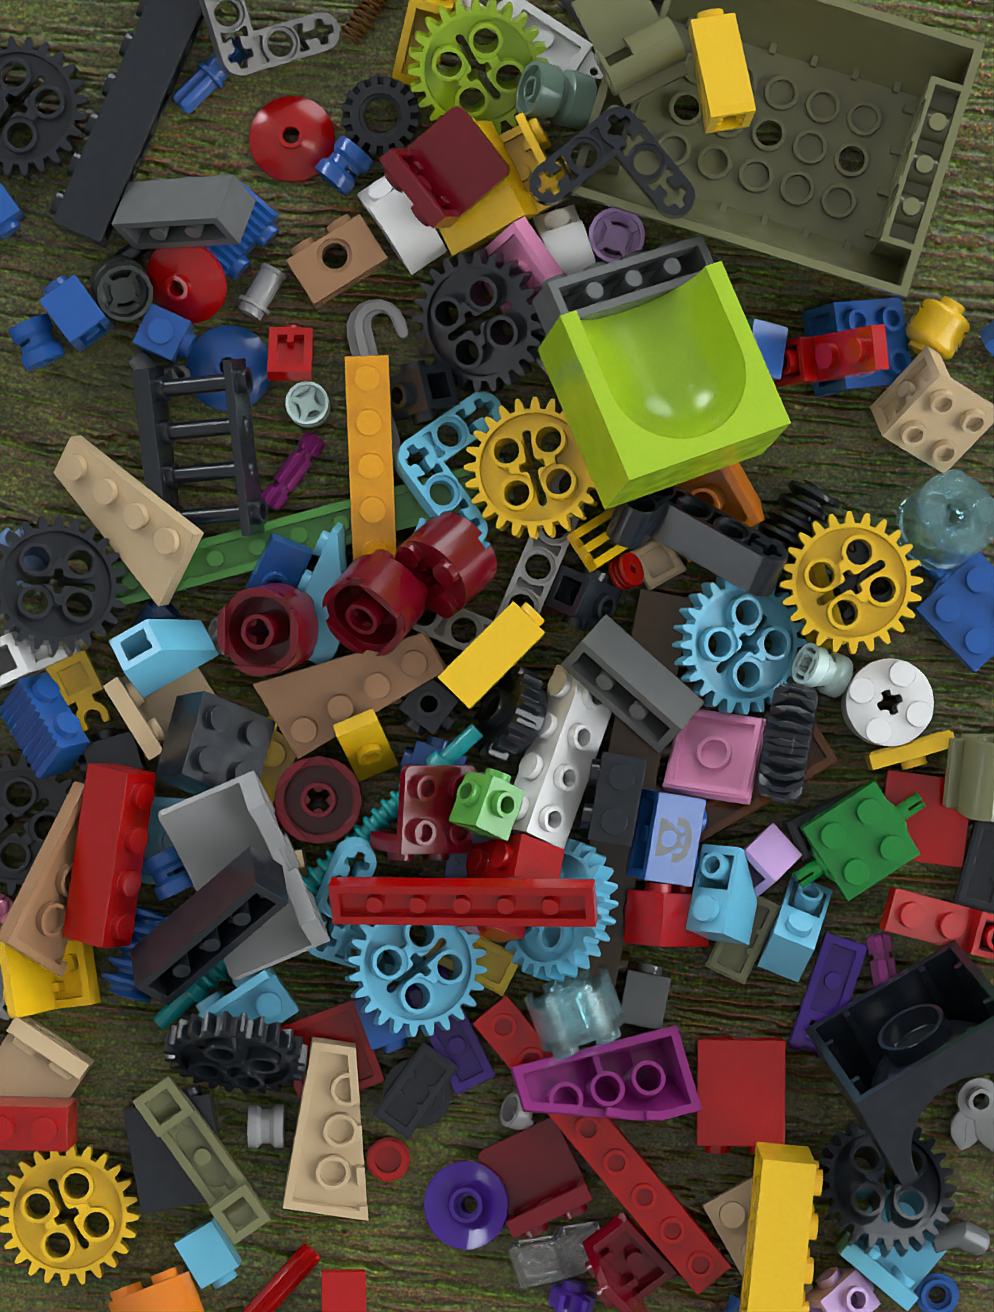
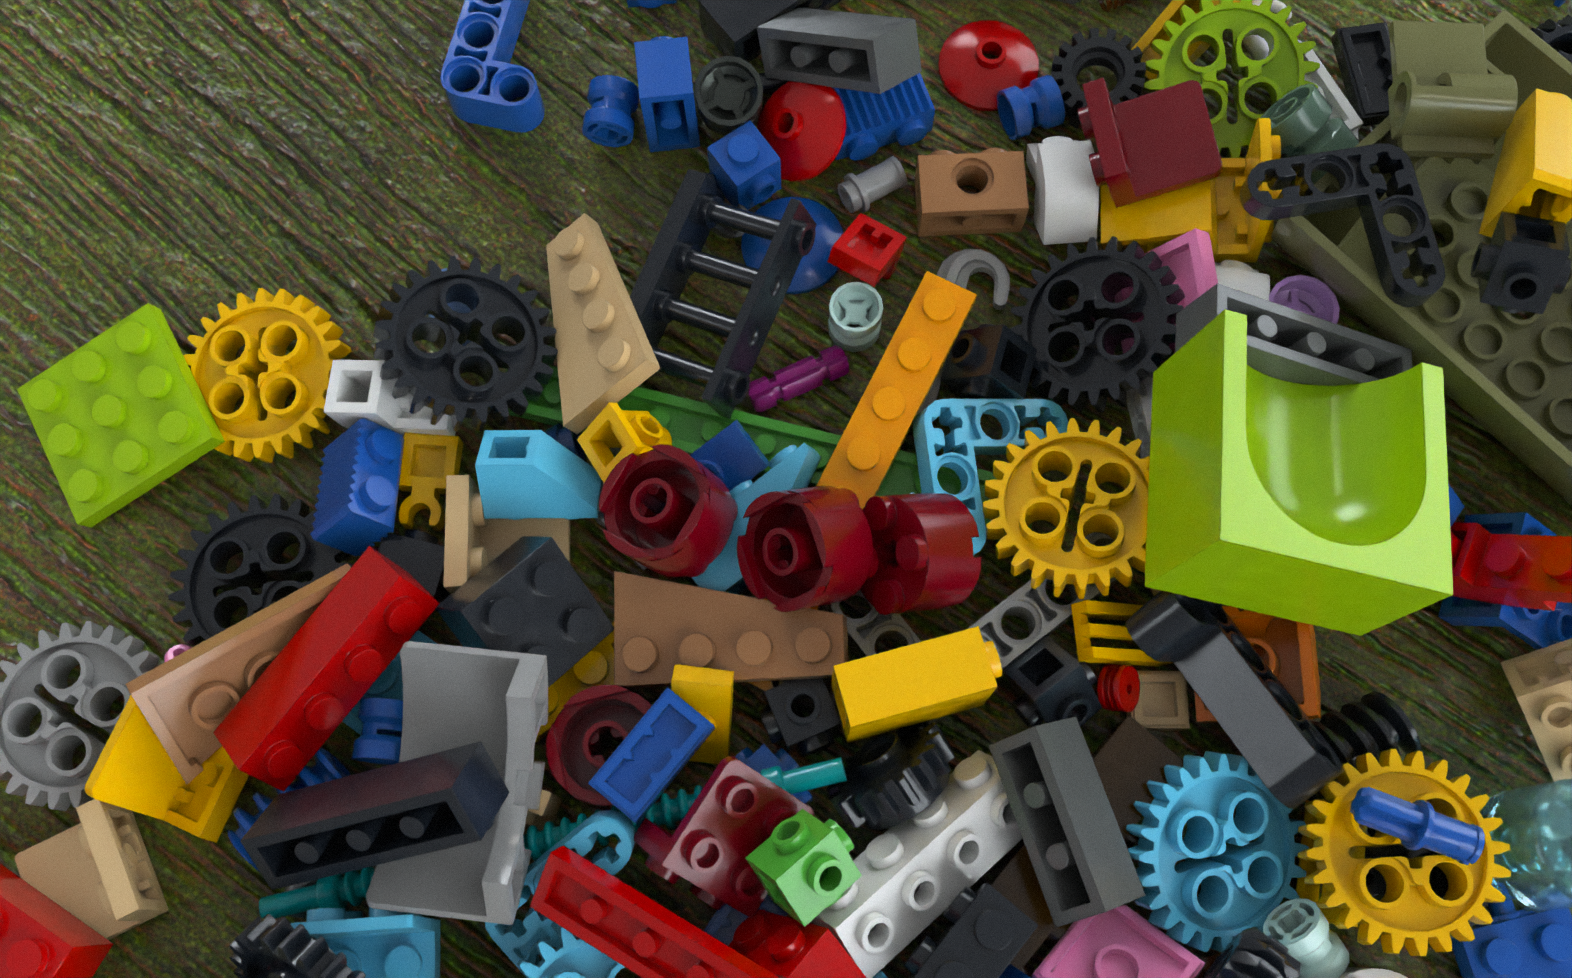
camera: 35 degrees right, 15 degrees down
none -> yellow brick [577,402,672,483]
none -> blue plate [588,687,715,824]
none -> blue axle [1350,787,1485,865]
none -> black brick [1471,211,1571,314]

